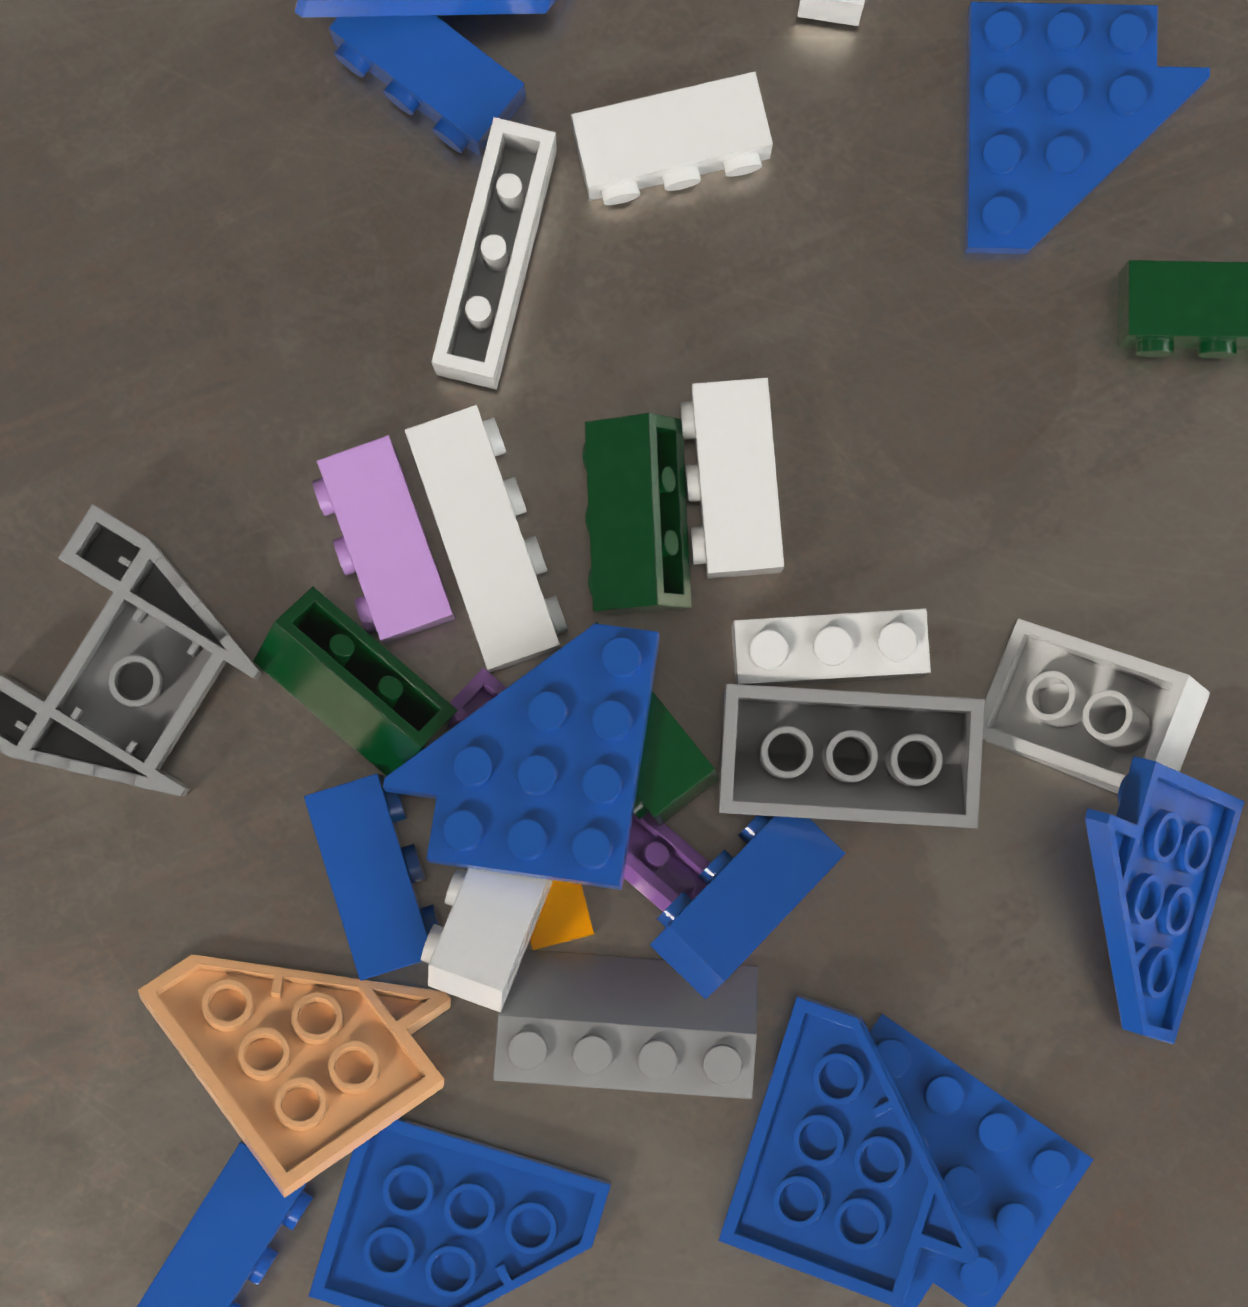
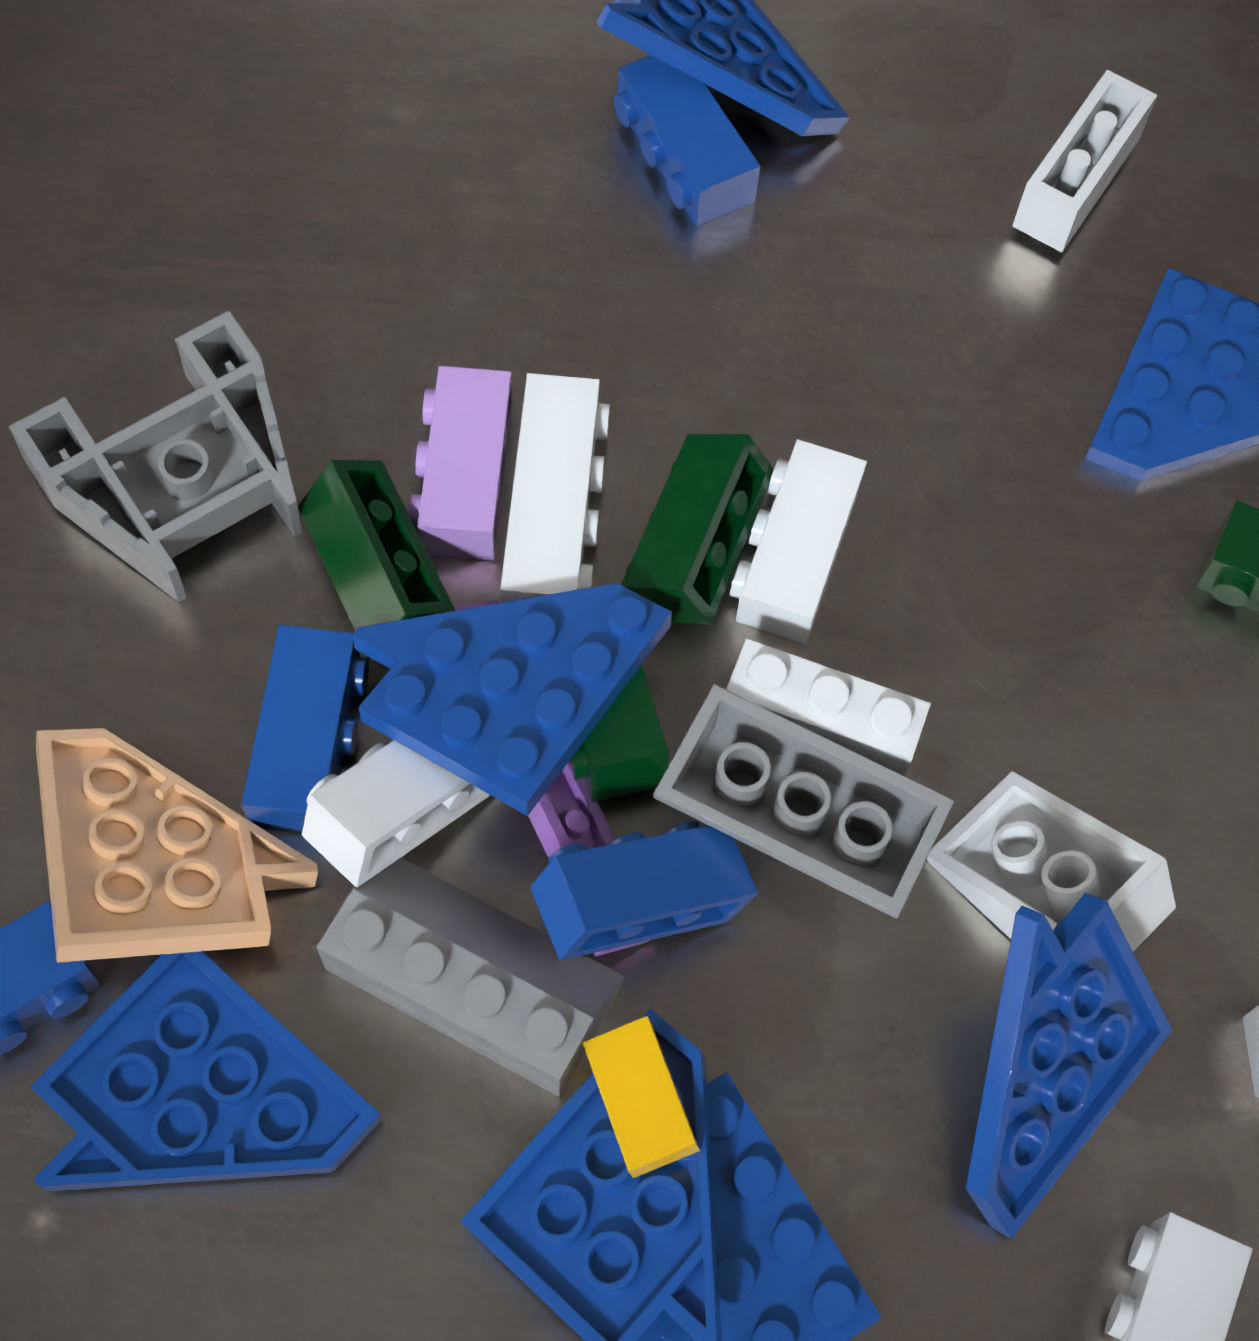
camera: 20 degrees right, 20 degrees down
white brick [431,117,557,390] -> none
light orange tile [530,880,594,950] -> none
white brick [571,71,773,205] -> none
none -> yellow tile [582,1016,700,1178]

